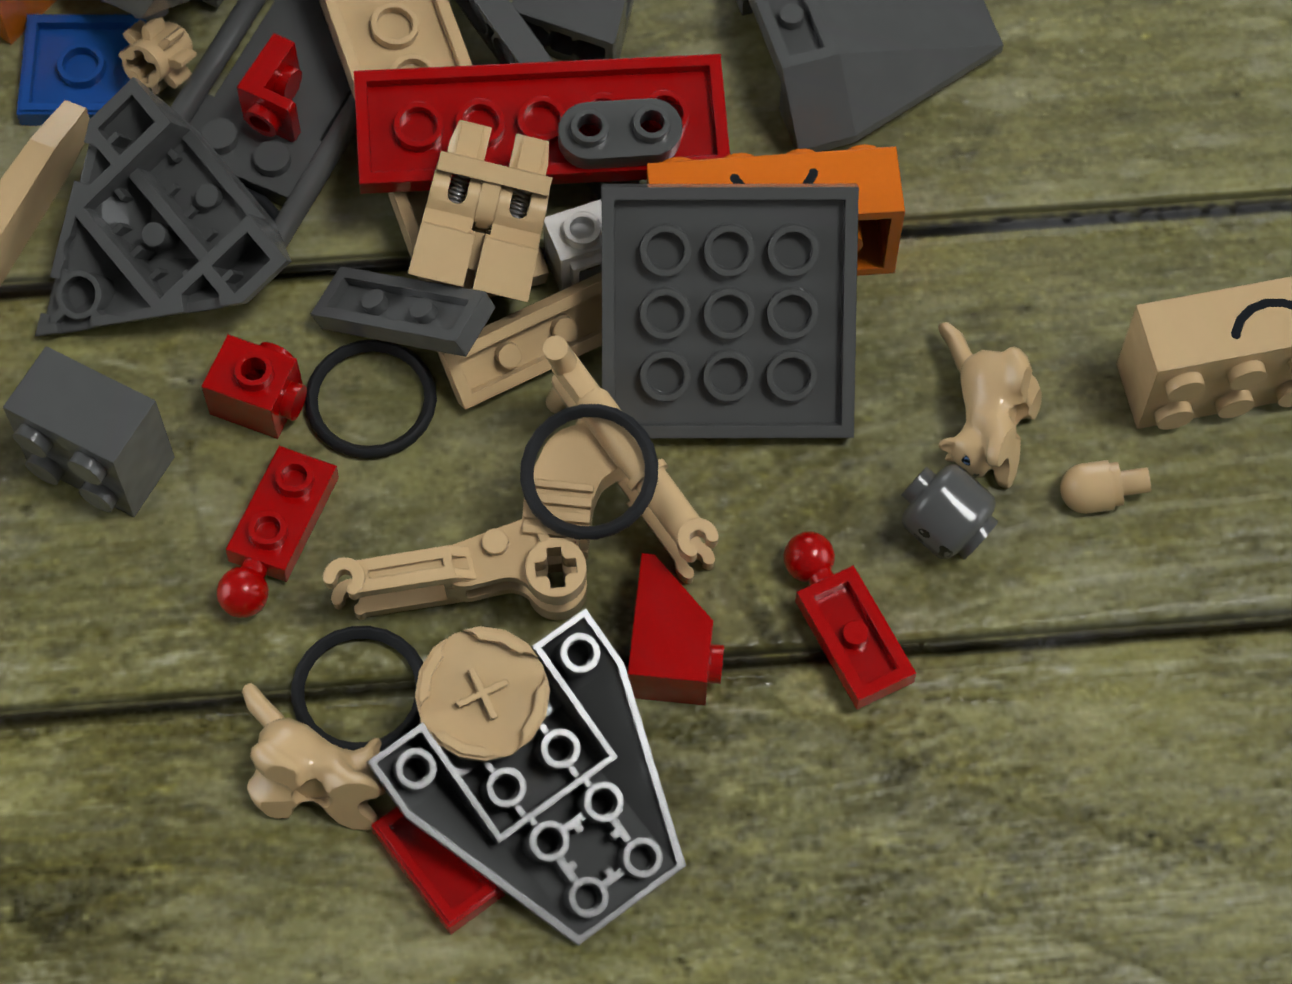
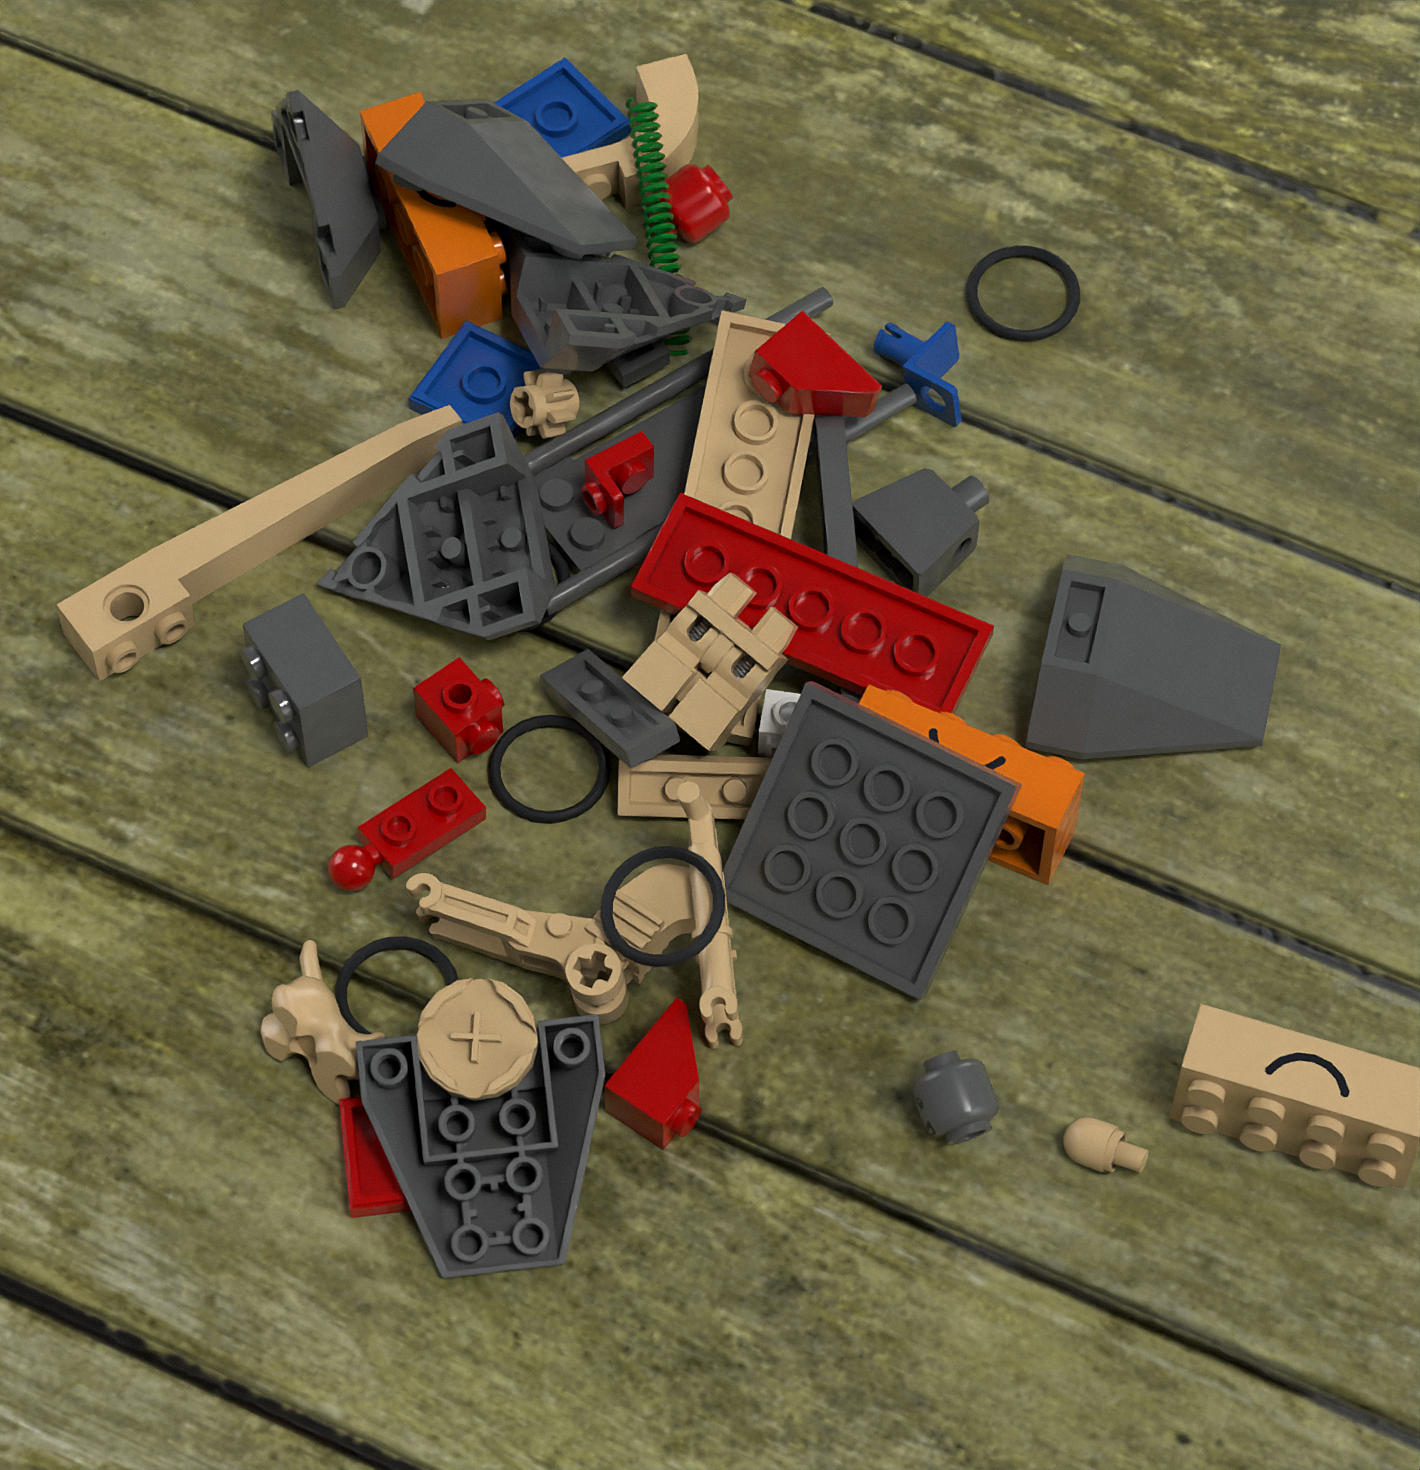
camera: 30 degrees right, 5 degrees down
dark grey plate [558,98,682,169] -> none
red plate [783,531,916,710] -> none
tan animal [938,322,1042,488] -> none

